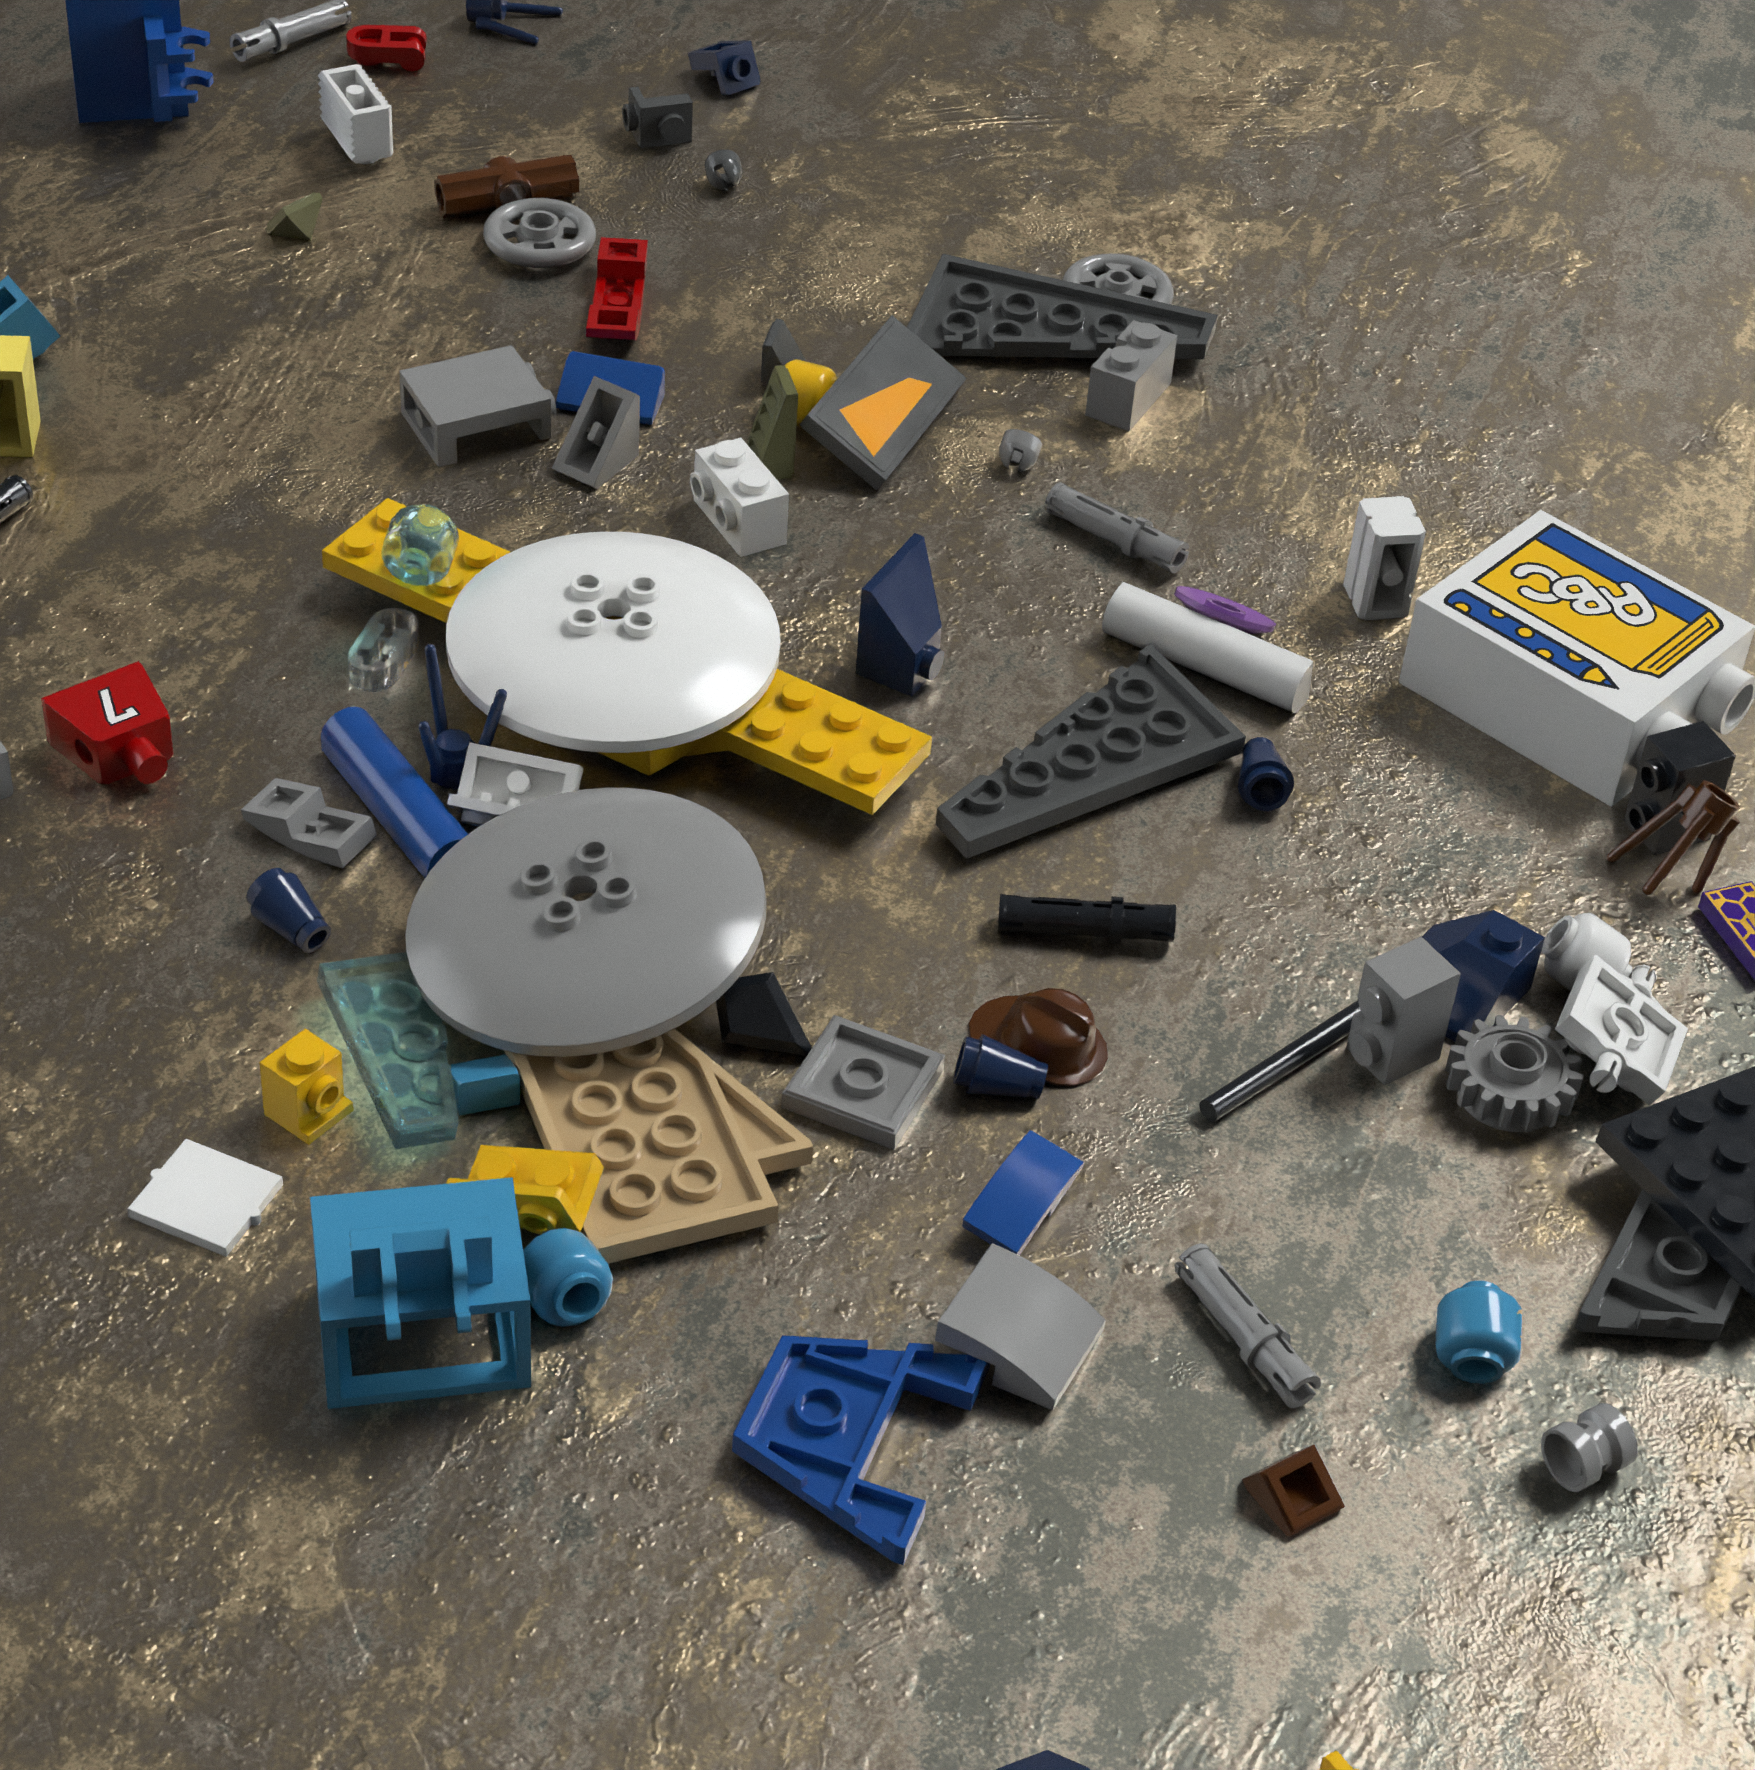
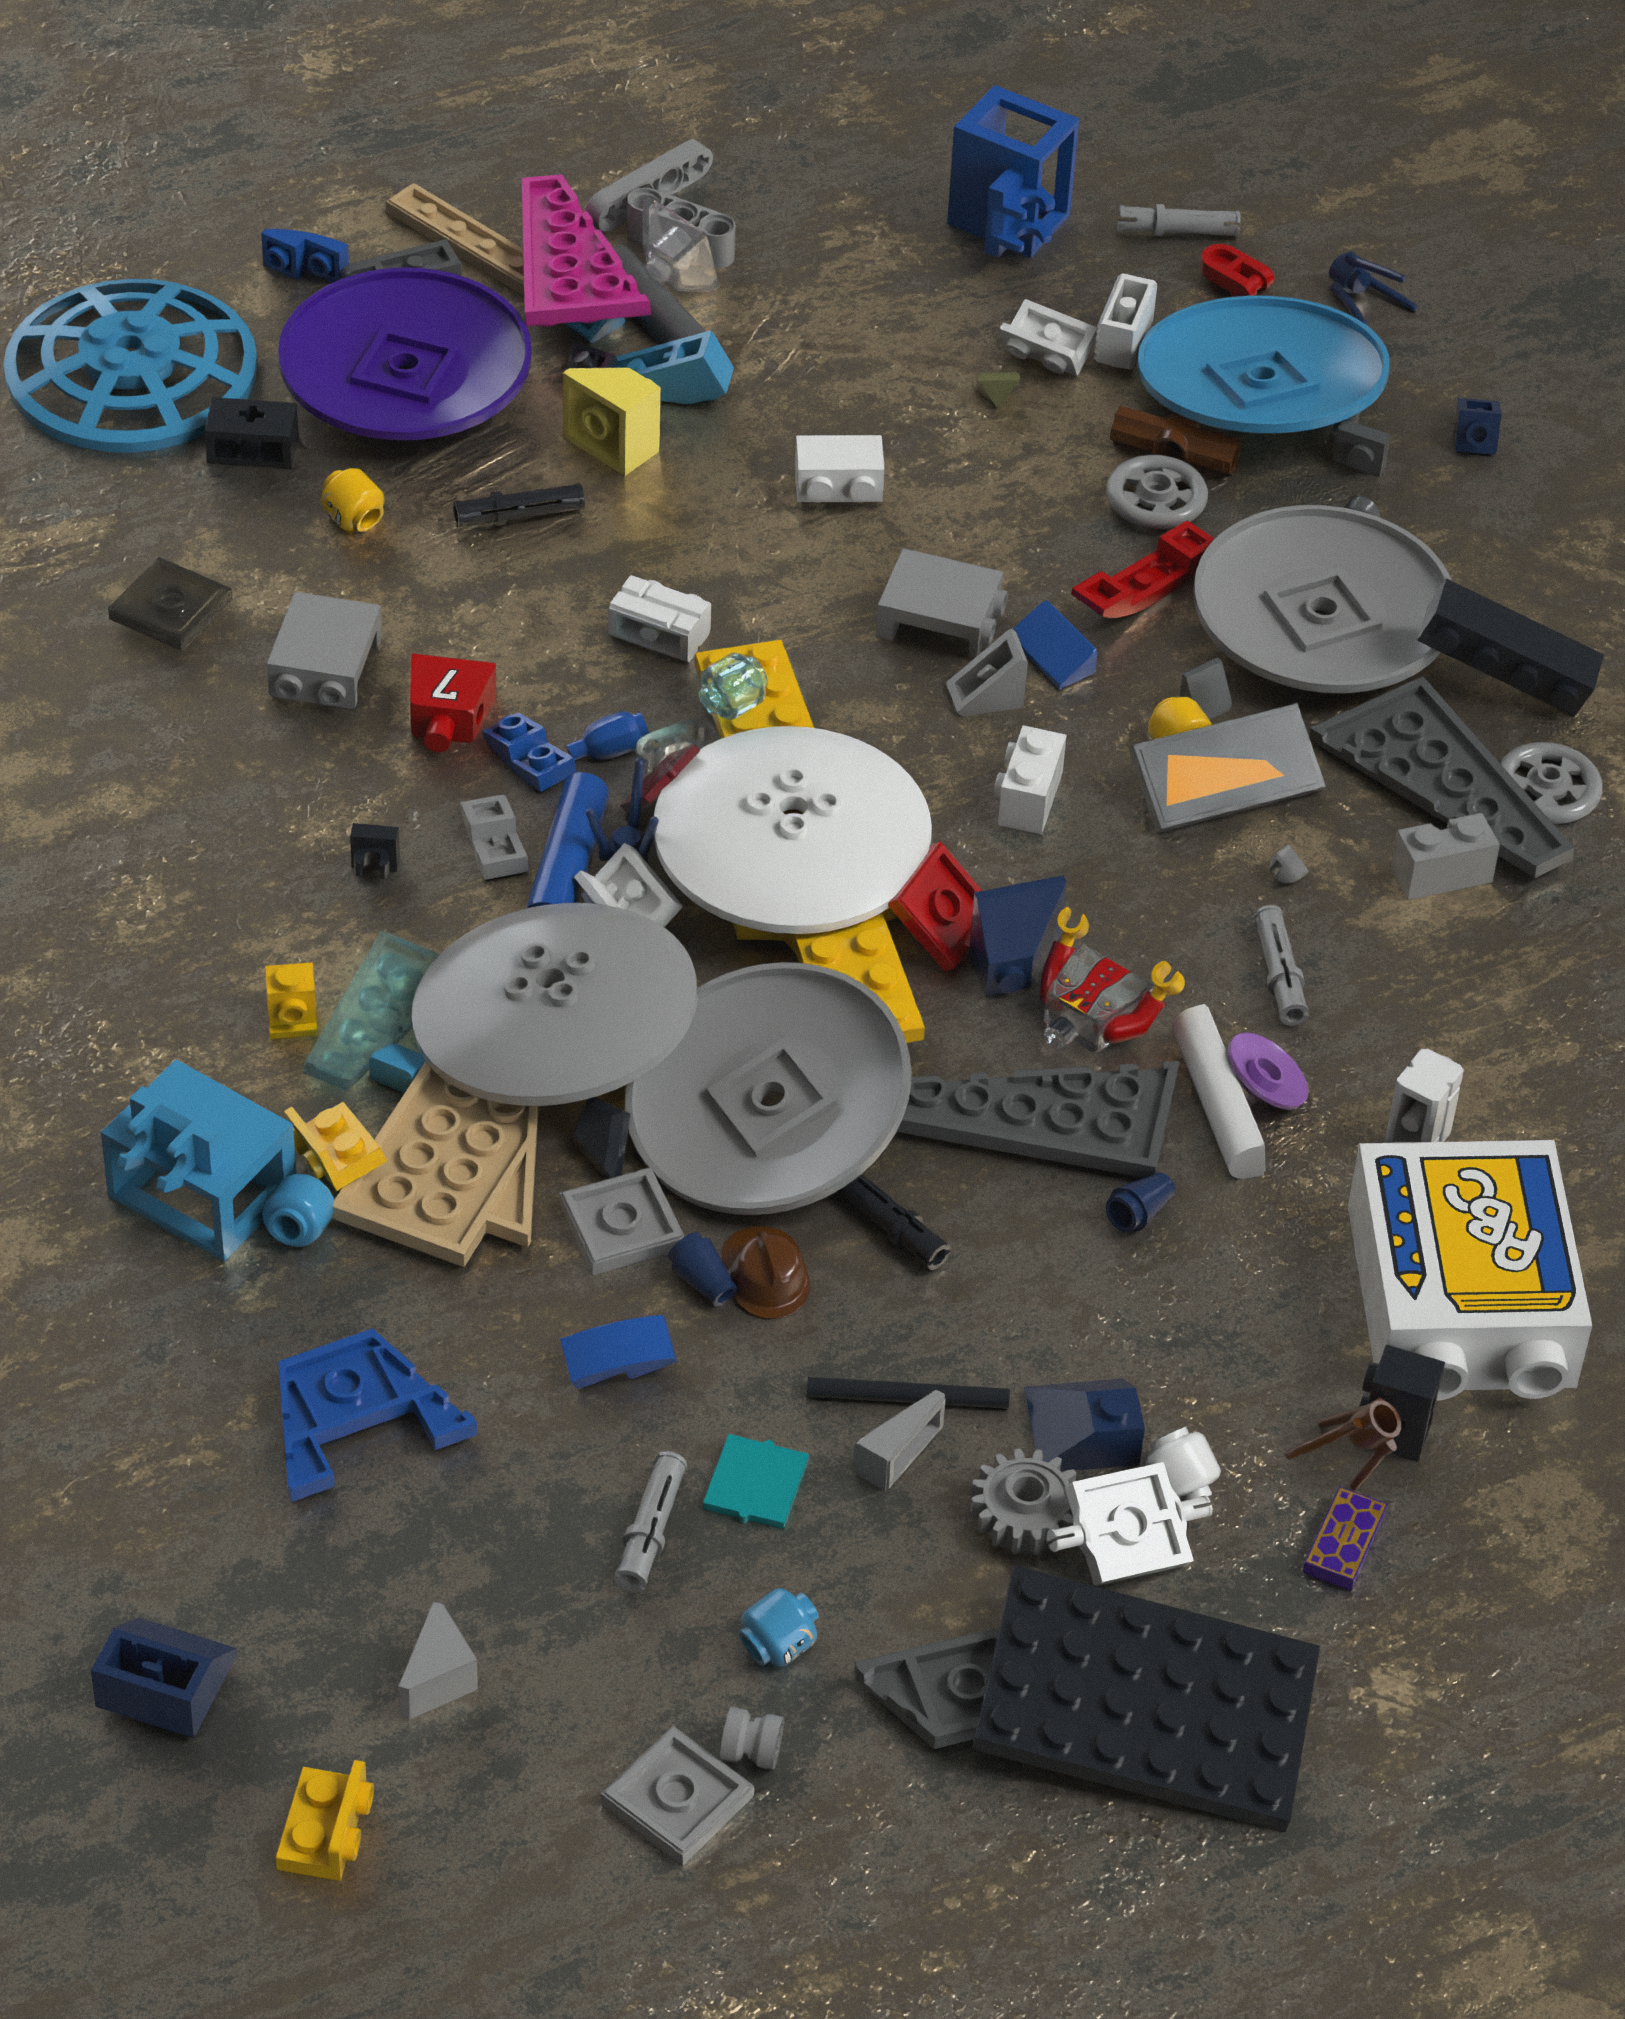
camera: 45 degrees right, 5 degrees up
white piece [127,1139,283,1257] -> none
dark blue cone [246,868,331,953] -> none
olive slope [747,365,798,479] -> none
light grey slope [935,1243,1106,1410] -> none
reddish brown slope [1242,1445,1345,1537] -> none
light grey brick [1346,937,1461,1085] -> none
none -> black tile [350,823,400,879]
none -> light grey slope [398,1602,478,1719]
none -> blue slope [482,712,577,792]
none -> blue plant [566,711,650,761]
none -> light grey tile [601,1726,754,1866]
none -> white brick [608,575,711,663]
none -> dark red piece [620,744,700,812]
none -> light grey dish [625,962,912,1215]
none -> teal piece [703,1434,809,1529]
none -> white brick [795,435,885,503]
none -> light grey slope [853,1390,945,1491]
none -> red tile [888,841,982,972]
none -> white bracket [999,299,1098,376]
none -> torso [1040,907,1185,1052]
none -> dark azure dish [1138,296,1390,433]
none -> light grey dish [1194,505,1452,693]
none -> black brick [1417,578,1604,717]

